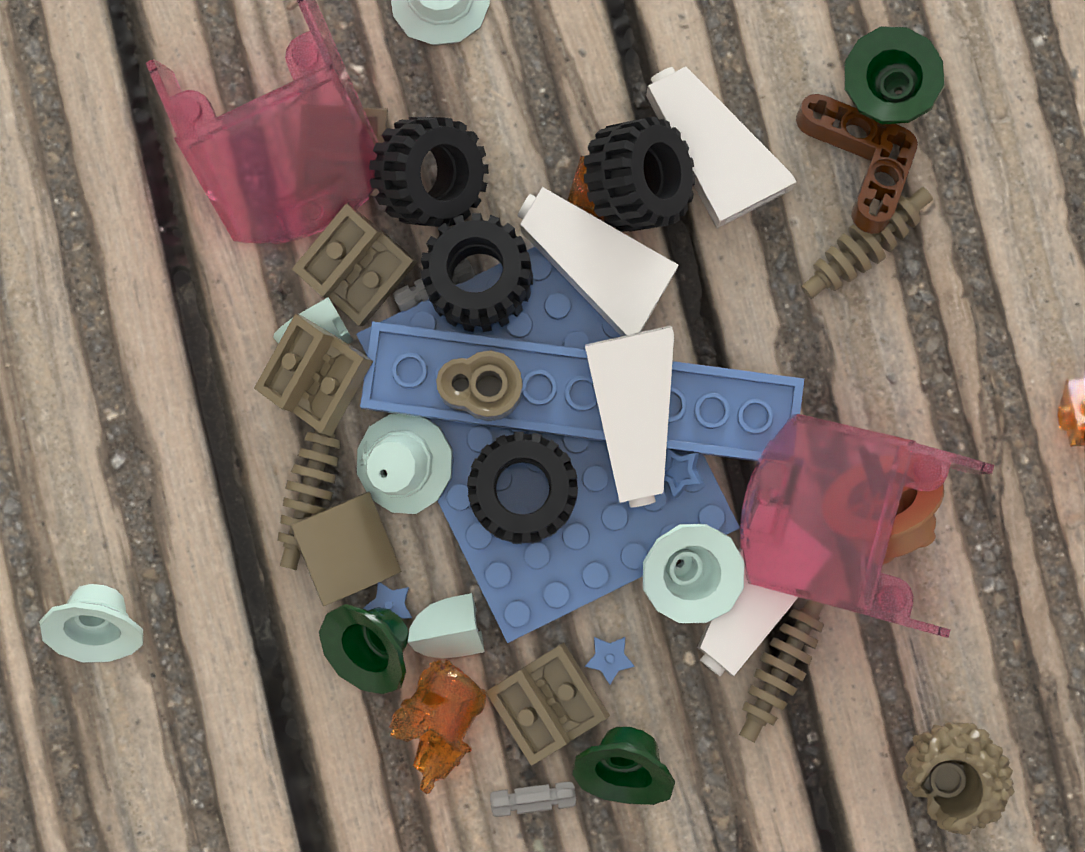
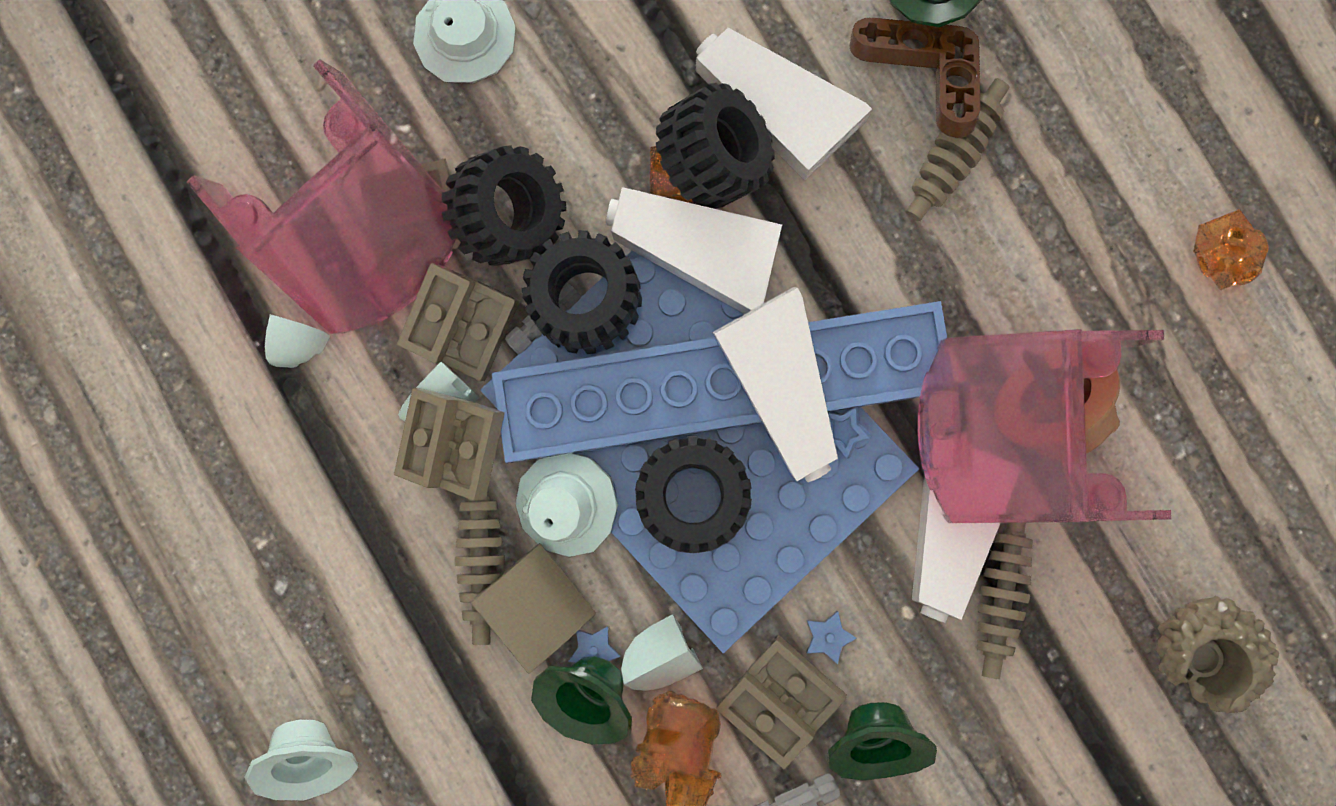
camera: 10 degrees left, 0 degrees up
dark tan piece [436,350,523,421] -> none
light aqua hat [643,524,745,623] -> none
none -> light aqua brick [265,314,330,368]

